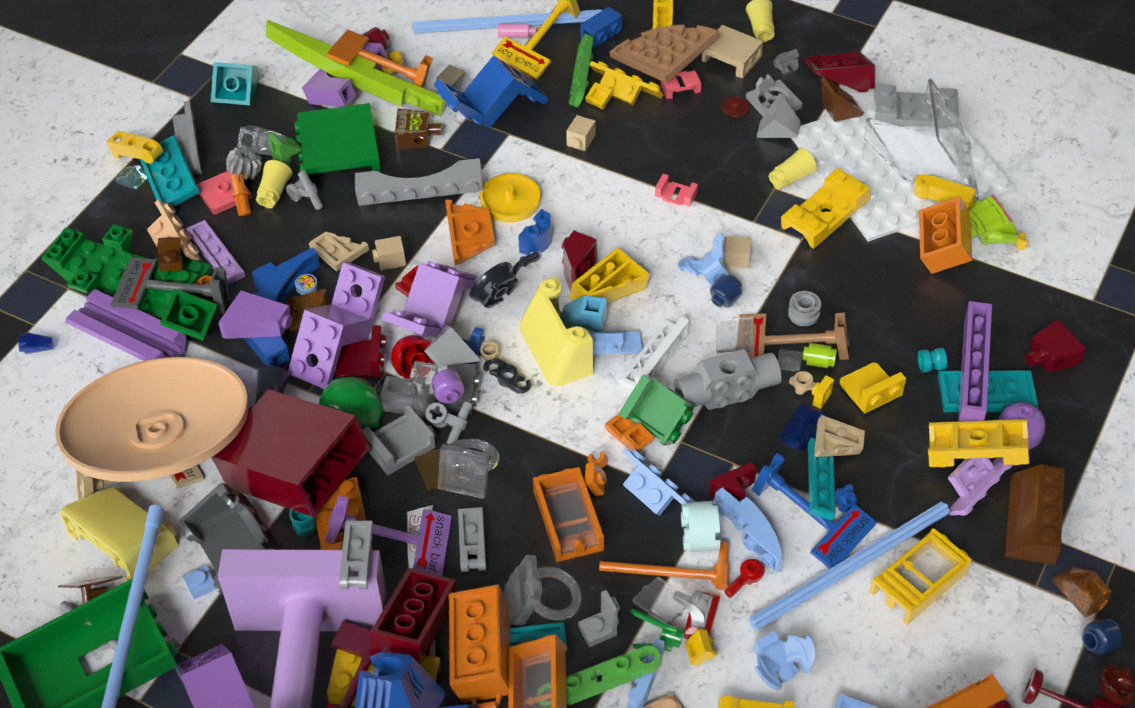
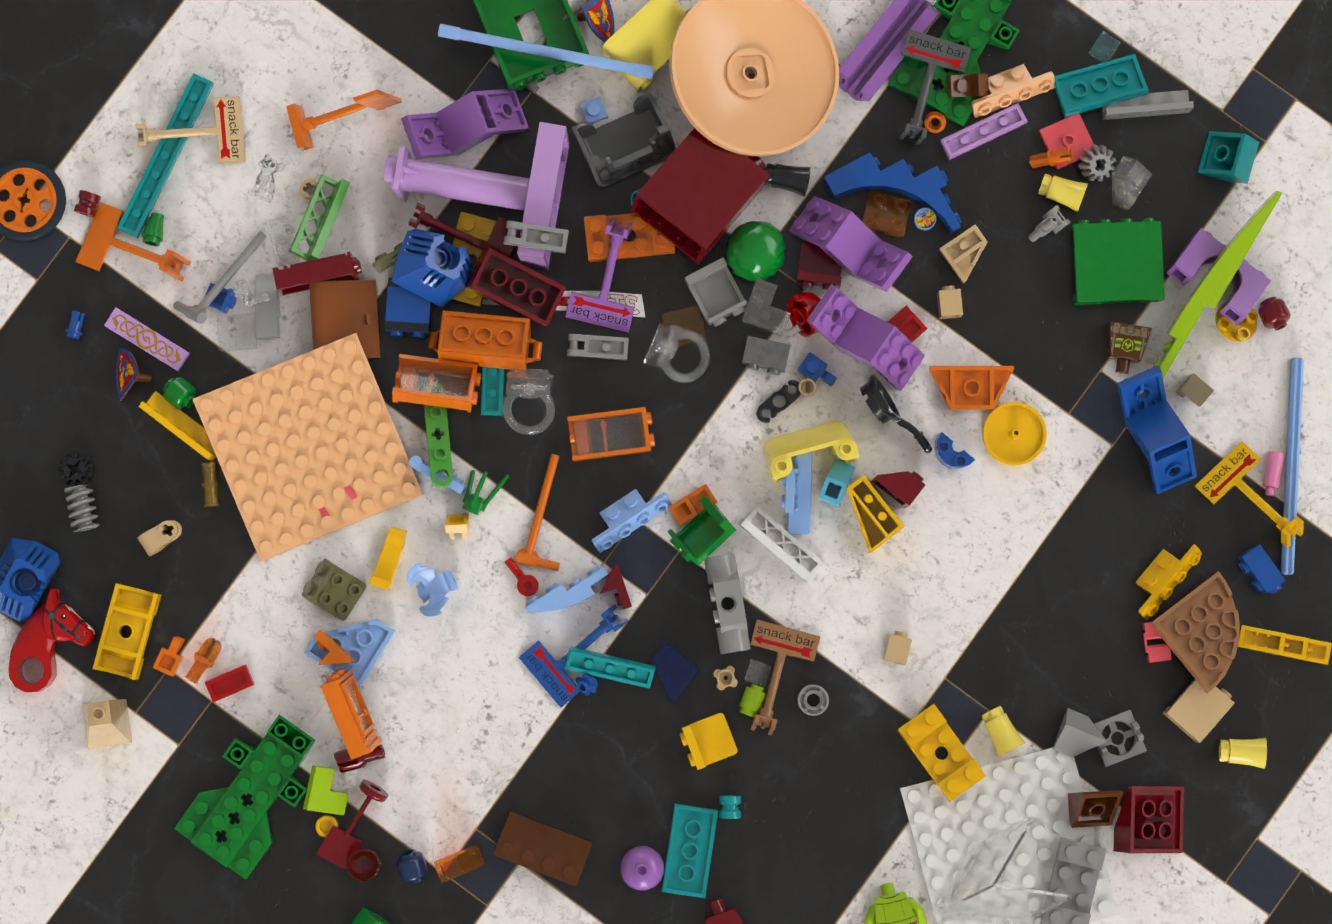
camera: 100 degrees right, 35 degrees up
yellow leg [106,131,163,163] -> none
green slope [159,289,218,341] -> none
medium lavender slope [219,291,292,339] -> none
bright green slope [268,133,302,169] -> none
orange piece [326,29,433,88] -> none
light grey arch [355,158,484,206] -> none
light grey slope [424,325,481,368] -> none
light grey piece [426,401,472,447] -> none
medium lavender head [431,369,464,404] -> none
tan brick [567,115,595,151] -> none
bright green piece [569,34,593,108] -> none
light grey bracket [578,590,620,647] -> none
yellow plate [585,82,613,109] -> none
orange plate [585,451,608,496] -> none
clear piece [632,576,686,625] -> none
coral piece [655,174,698,207] -> none
flat silver piece [673,590,720,639] -> none
light blue animal [678,233,730,285] -> none
light aqua brick [681,501,720,552] -> none
dark blue head [710,275,742,308] -> none
clear piece [716,317,754,353] -> none
clear red piece [722,96,749,118] -> none
light blue axle [749,502,950,630] -> none
clear tile [773,49,799,74] -> none
yellow plate [812,376,834,409] -> none
tan wing [814,415,865,457] -> none
yellow door [870,528,972,625] -> none
yellow leg [913,174,976,210] -> none
orange brick [919,197,973,274] -> none
yellow piece [928,419,1029,467] -> none
lavender bracket [948,457,1013,516] -> none
medium lavender brick [958,301,992,422] -> none

